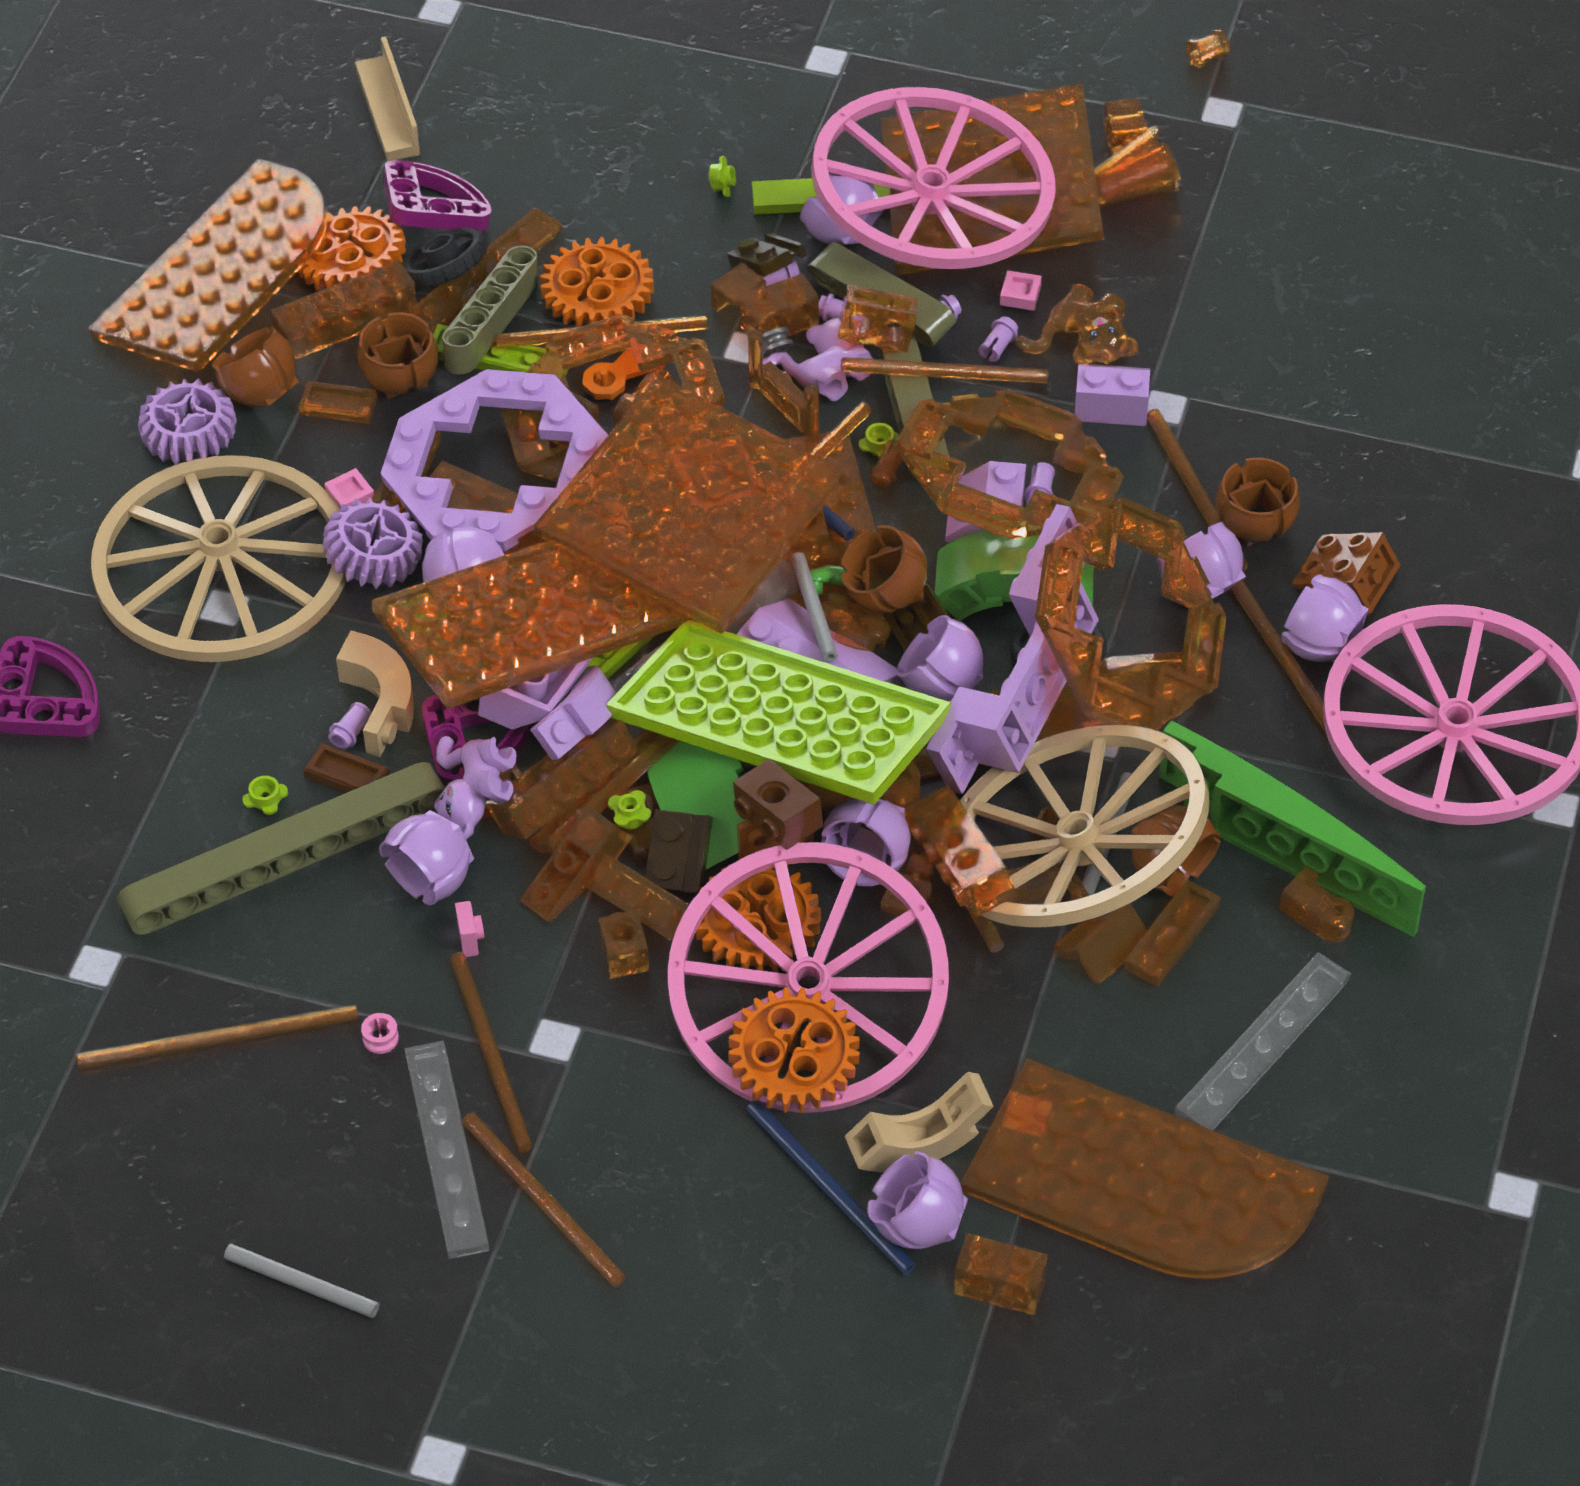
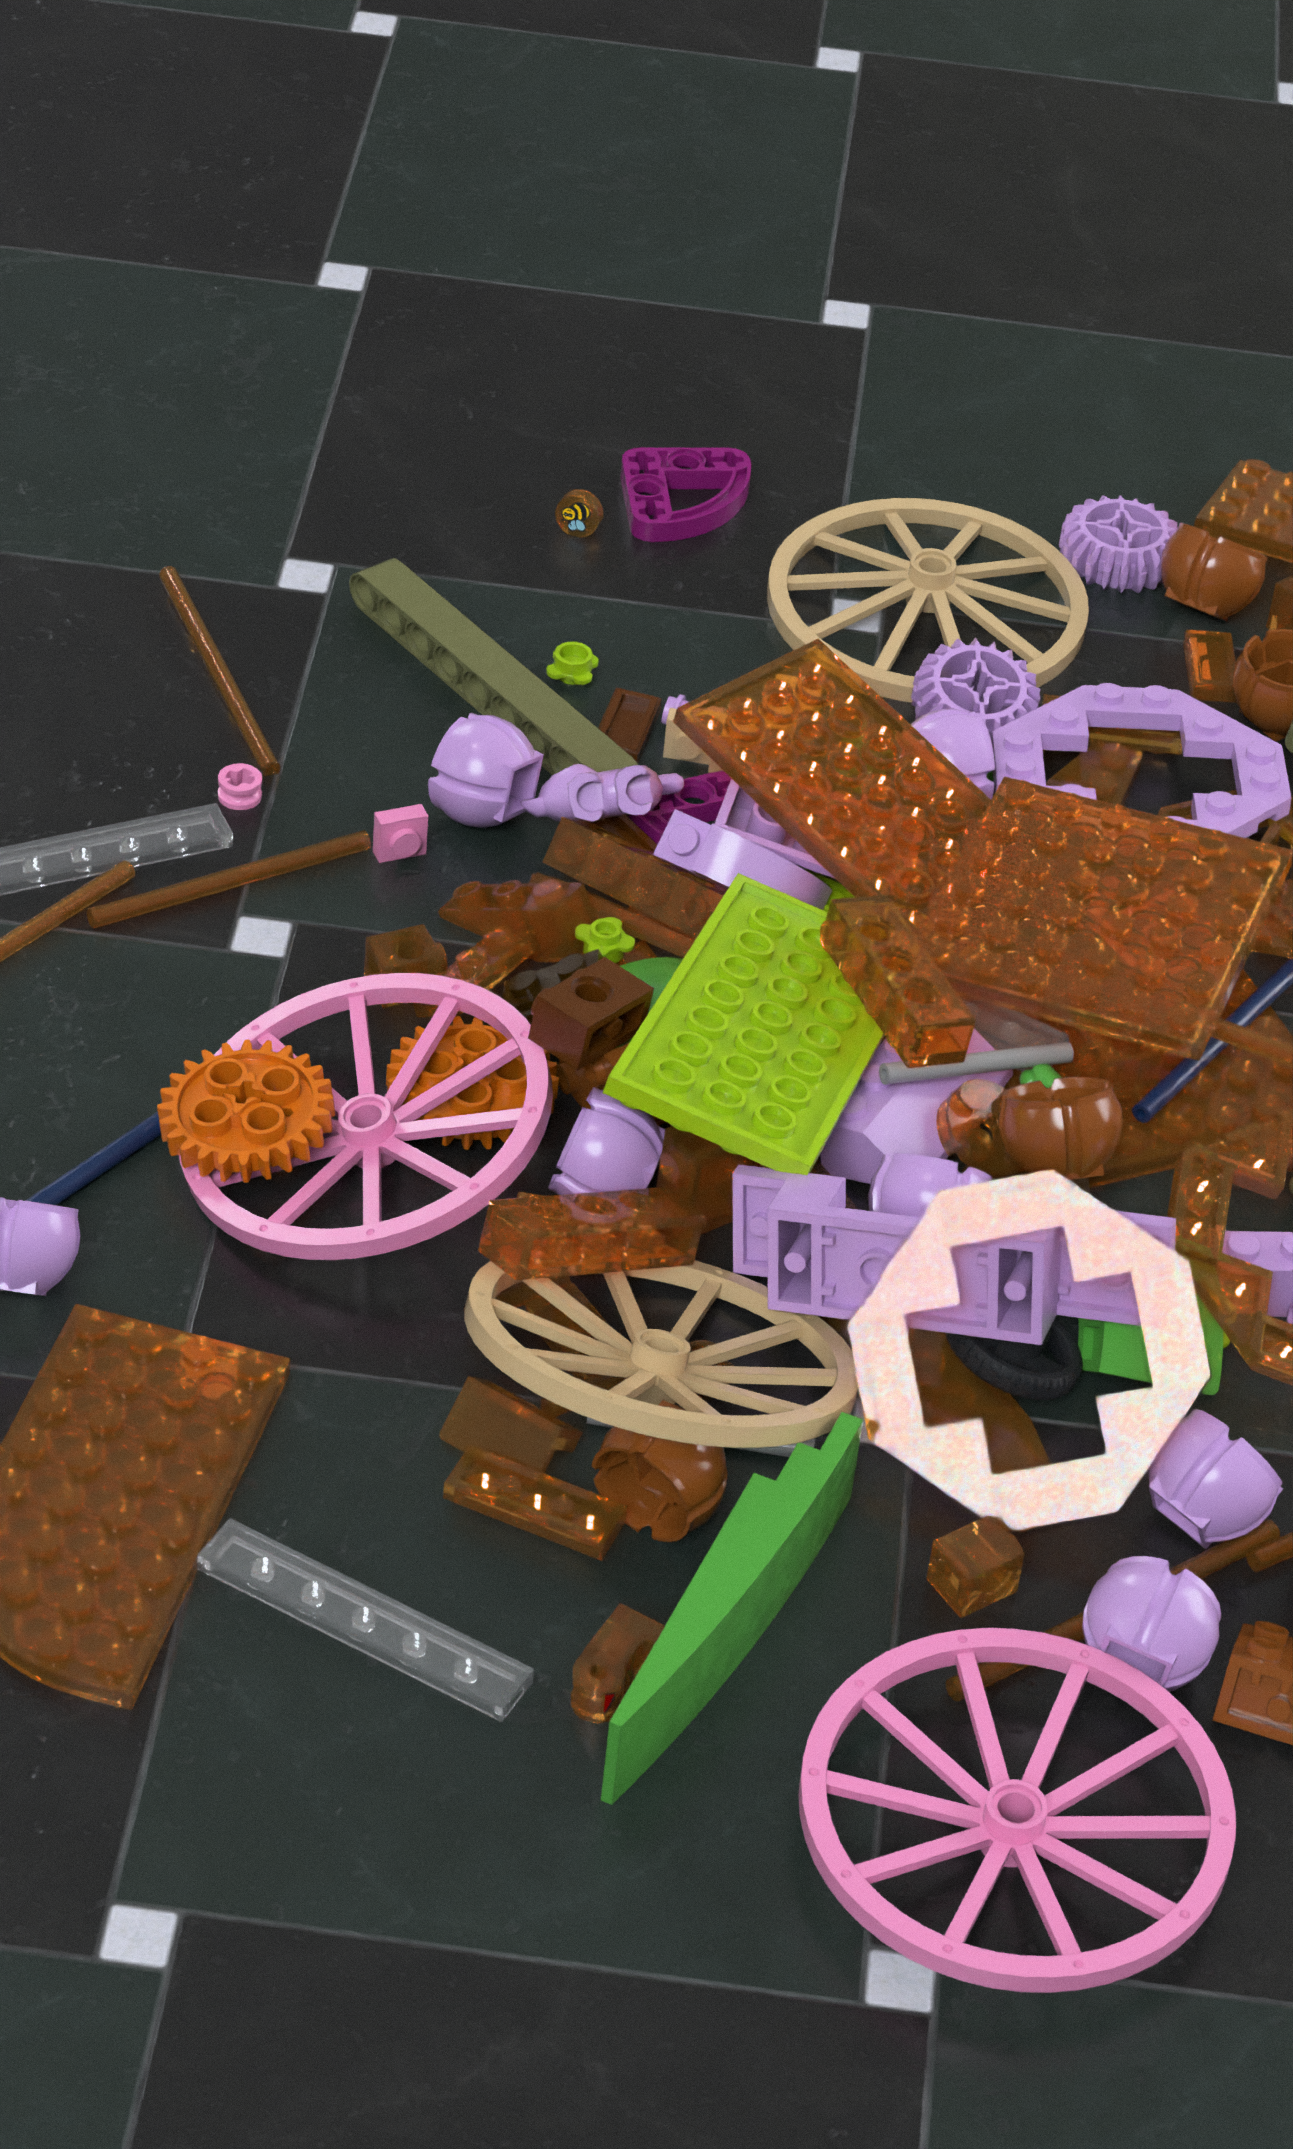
camera: 75 degrees right, 10 degrees down
bright pink plate [324,468,375,509] -> none
tan arch [845,1072,994,1172] -> none
none -> clear orange tile [555,489,603,538]
none -> clear orange brick [820,895,976,1068]
none -> clear orange brick [926,1515,1025,1618]

